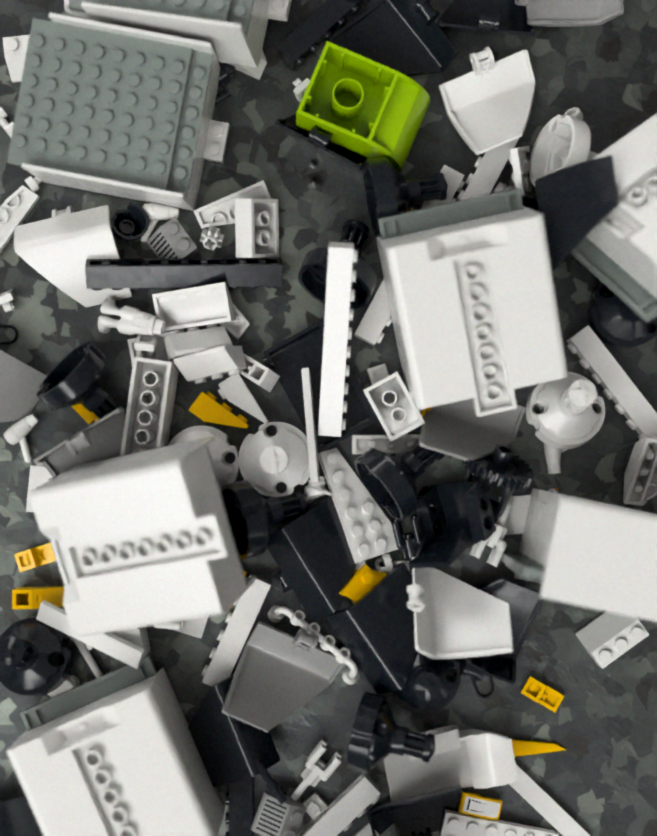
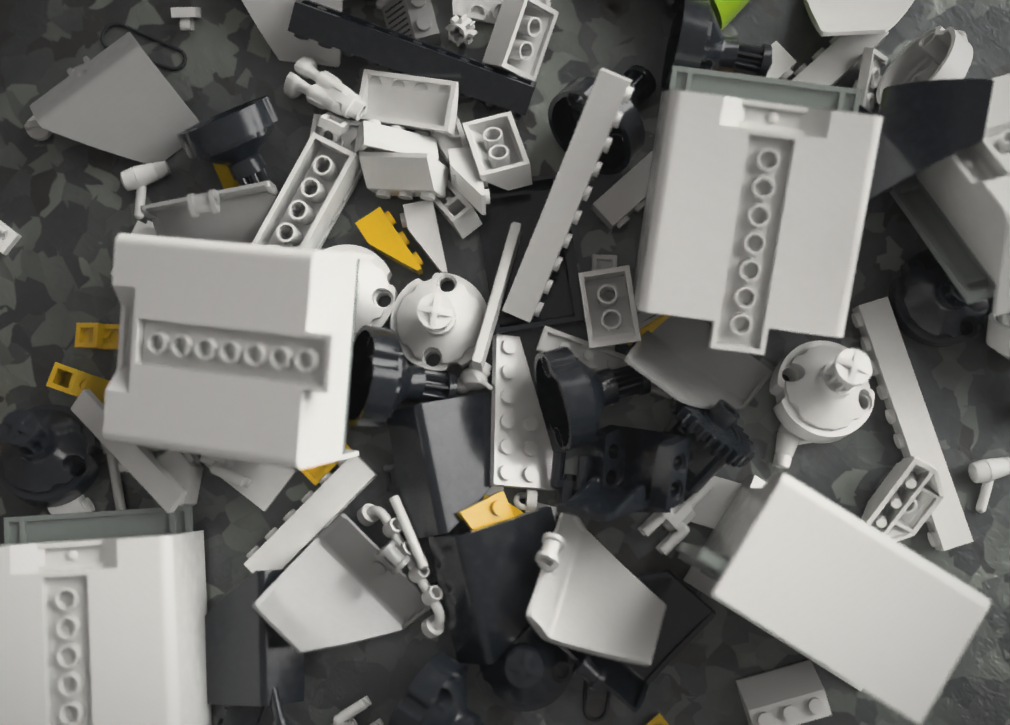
camera: 25 degrees right, 5 degrees down
none -> white bar [389,495,429,570]
none -> white slope [448,147,490,215]
none -> white slope [463,111,532,191]

